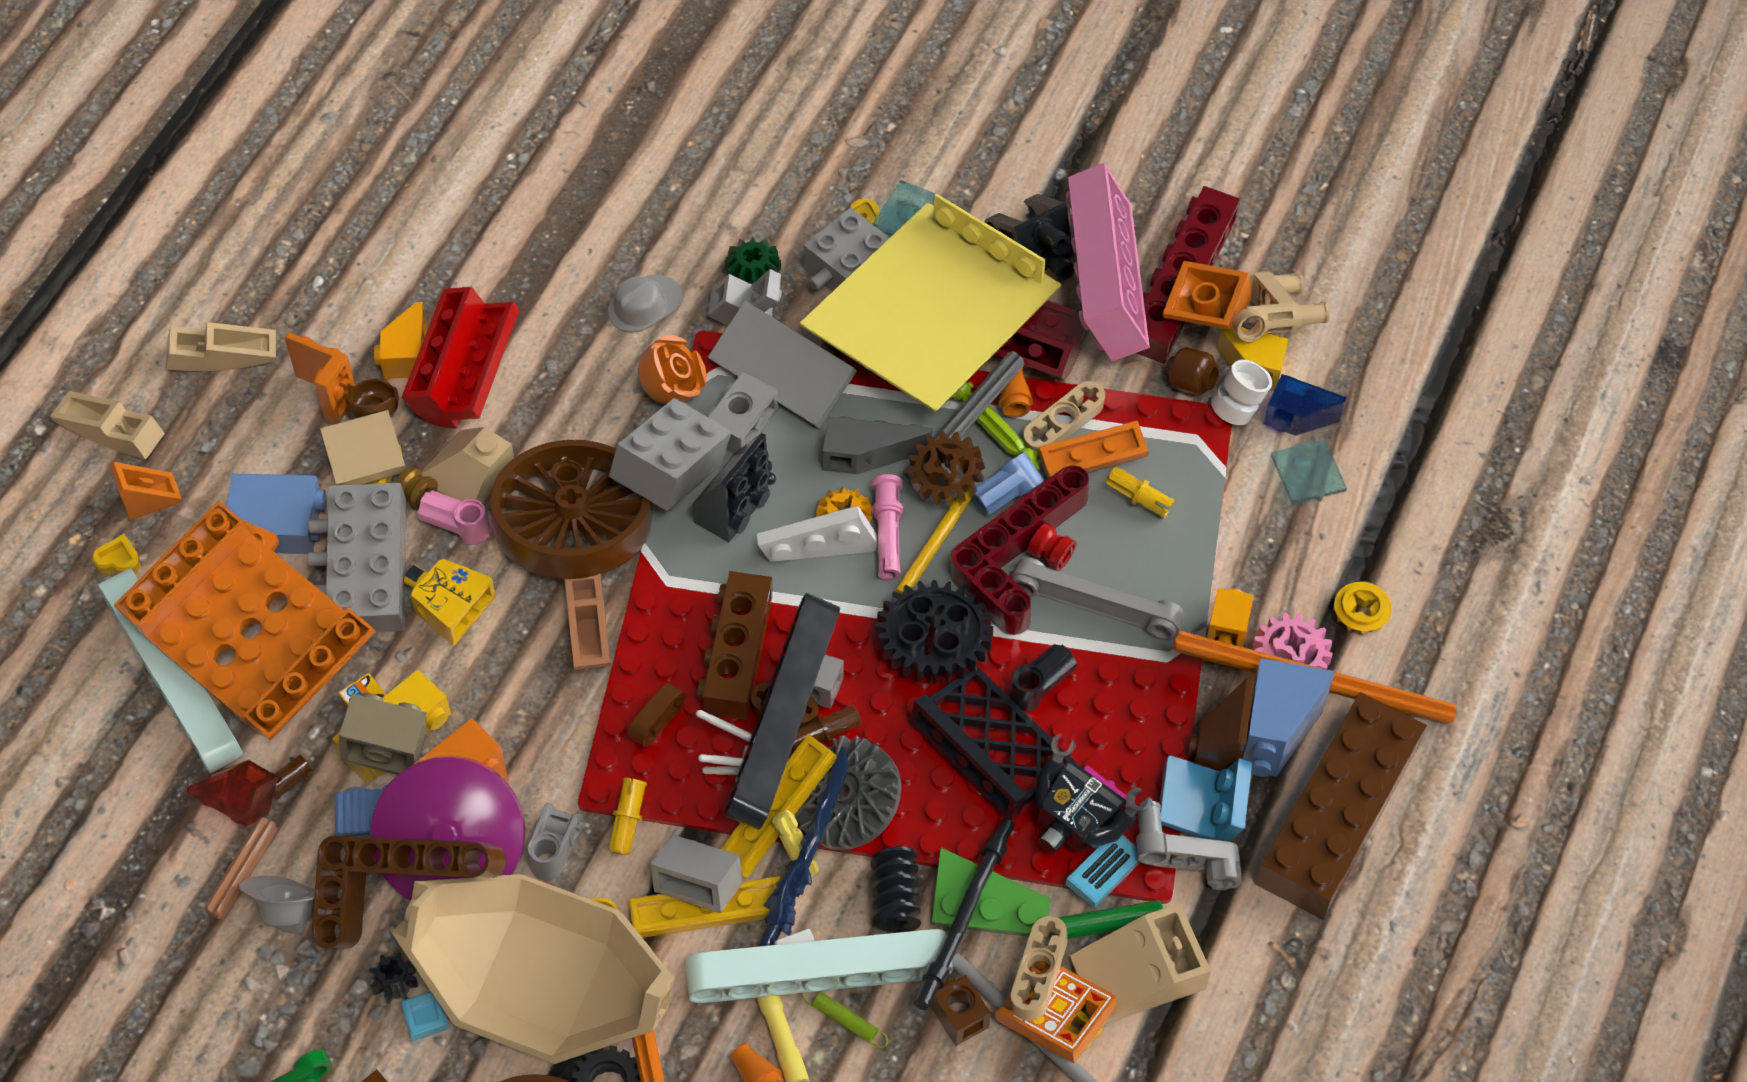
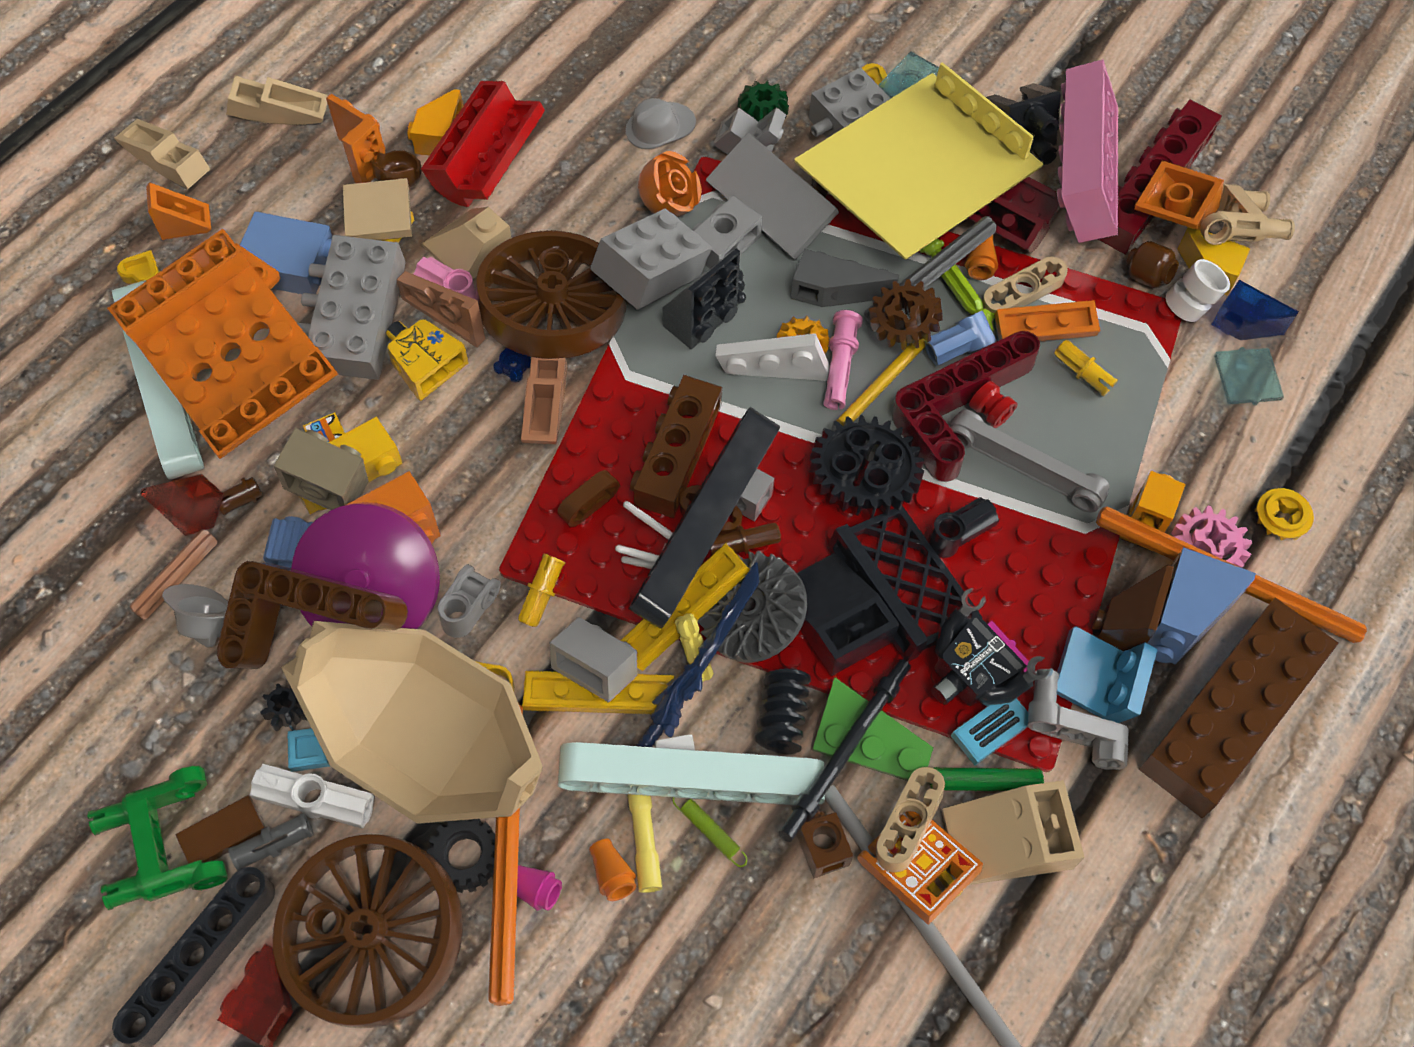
camera: 10 degrees right, 5 degrees up
pearl gold wheel [396,466,438,510] -> none
none -> white piece [250,764,375,829]
none -> nougat wing [397,271,485,347]
none -> clear blue plate [493,348,531,382]
none -> black slope [797,553,899,676]

